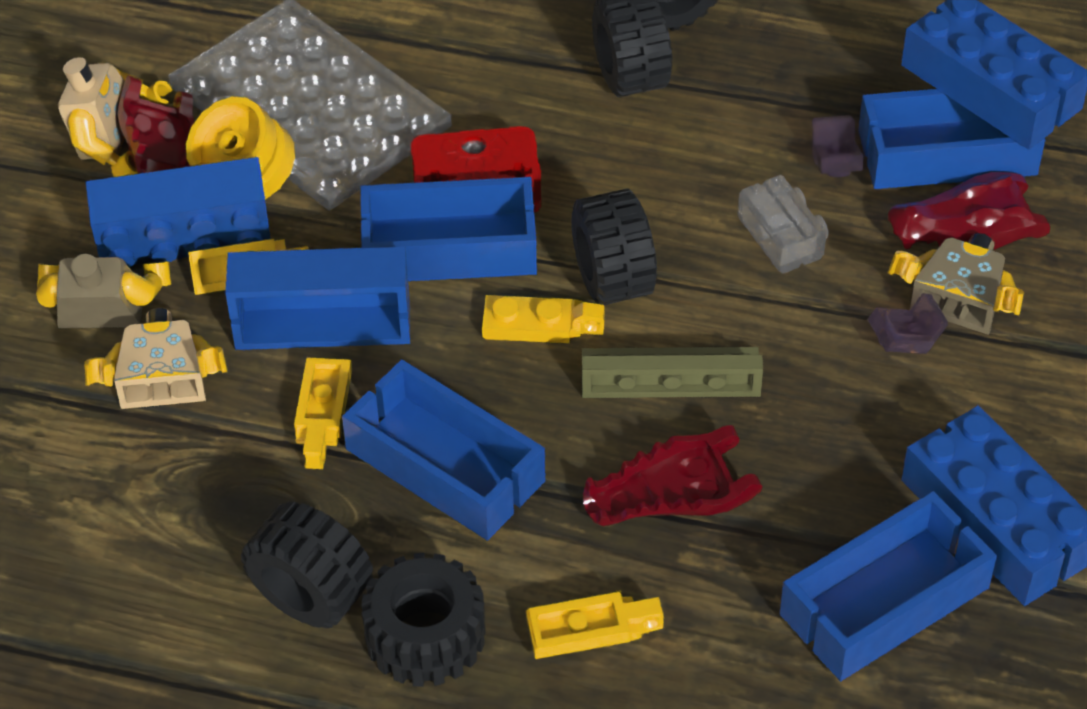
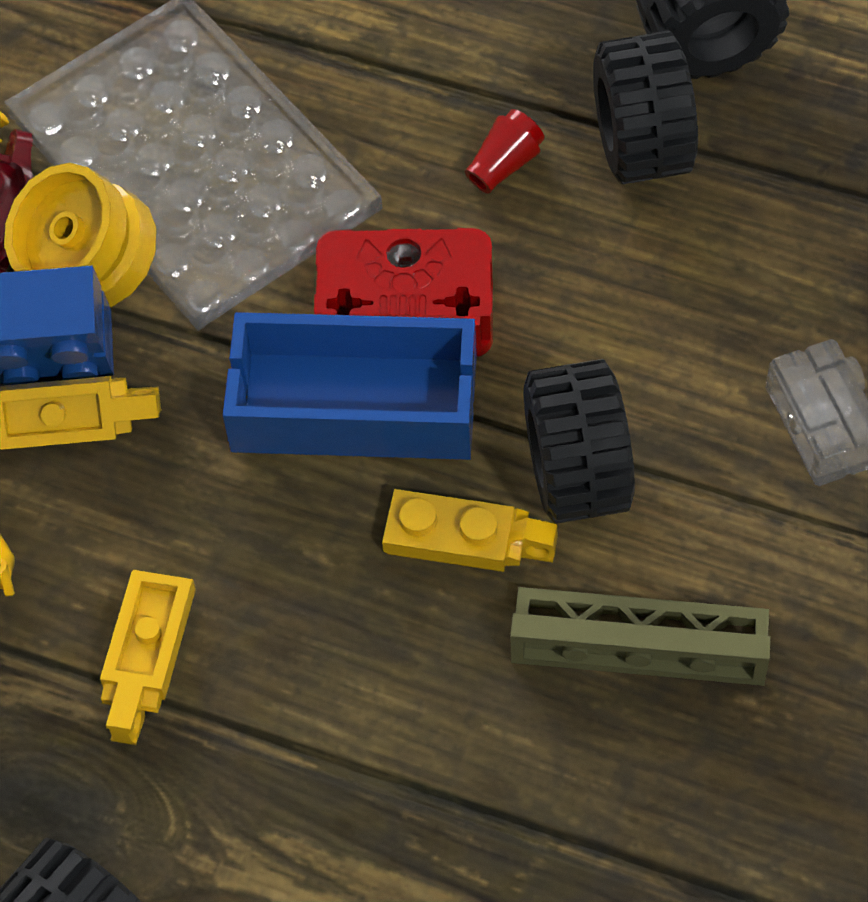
camera: 10 degrees right, 10 degrees up
blue piece [225,246,410,350] -> none
blue piece [342,359,546,541] -> none
dark red animal [583,425,763,526] -> none
none -> red cone [464,109,545,194]

